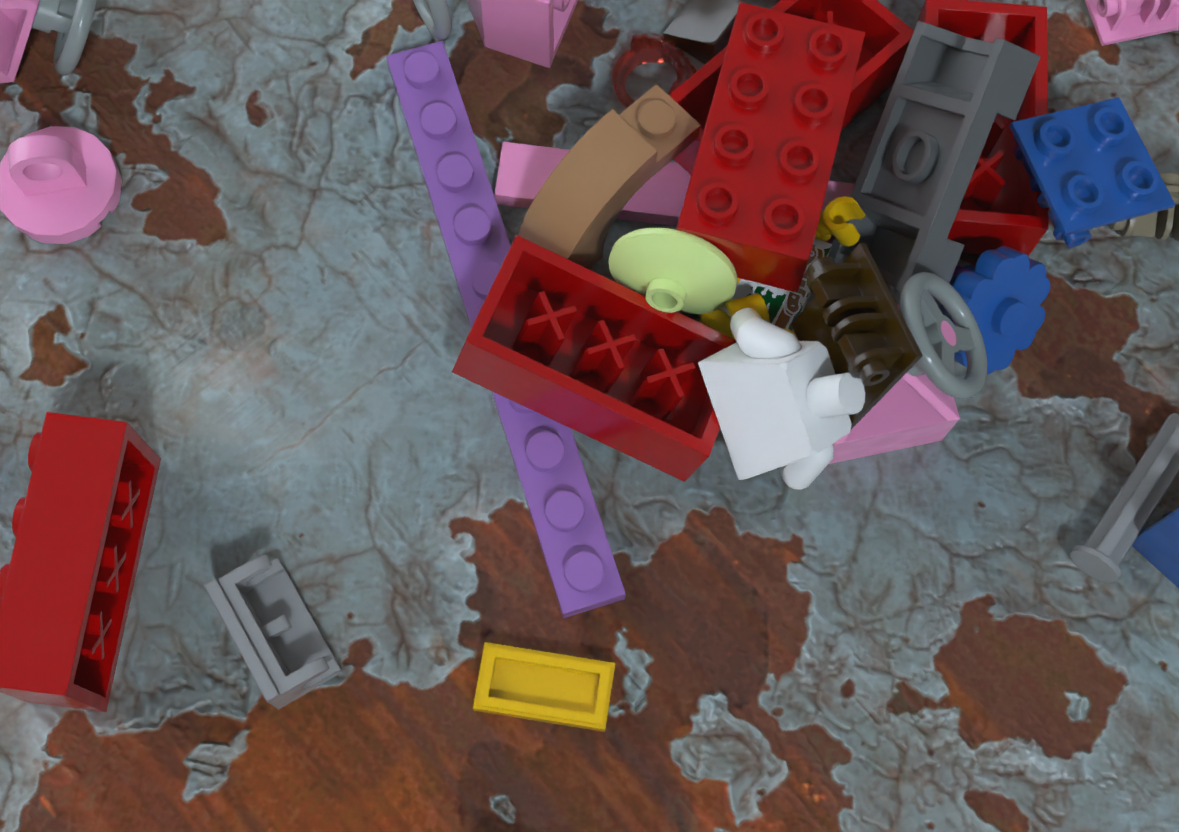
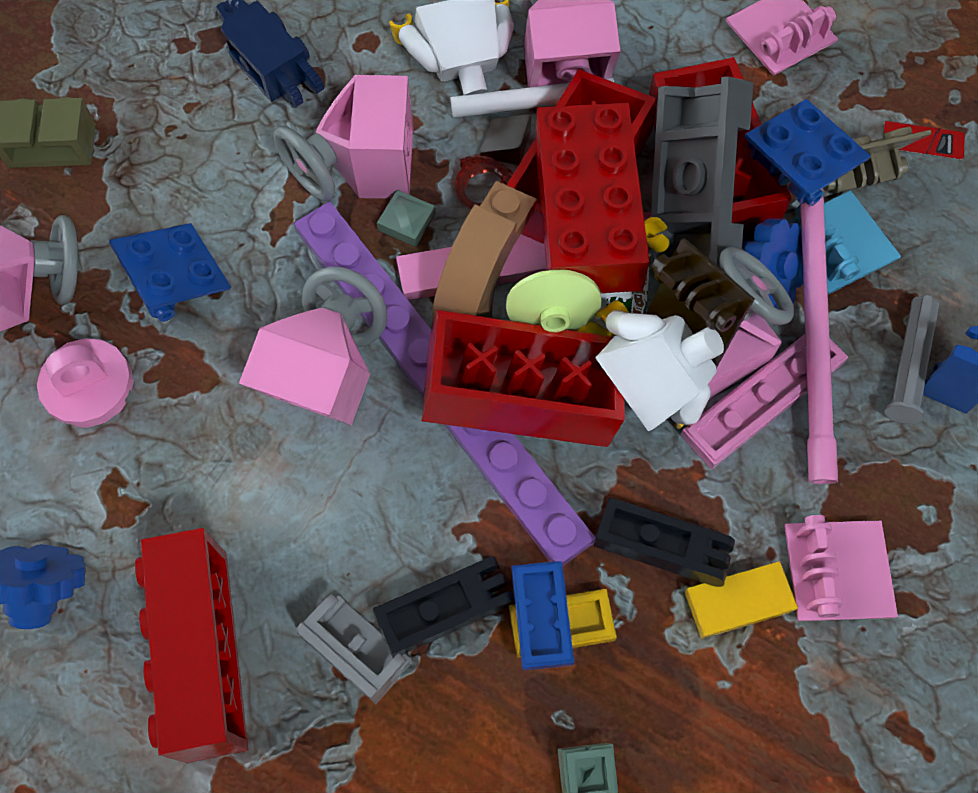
camera: 15 degrees left, 5 degrees down
none -> blue hinge [109,223,231,322]
none -> bright pink piece [239,267,387,426]
none -> black hinge [373,556,515,658]
none -> sand green tile [377,190,436,247]
none -> blue plate [512,561,574,671]
none -> black hinge [594,497,735,587]
none -> bright pink tile [680,334,848,470]
none -> yellow tile [684,561,798,639]
none -> bright pink hinge [784,515,898,621]
none -> medium azure hinge [788,190,901,295]
none -> bright pink piece [800,188,838,484]

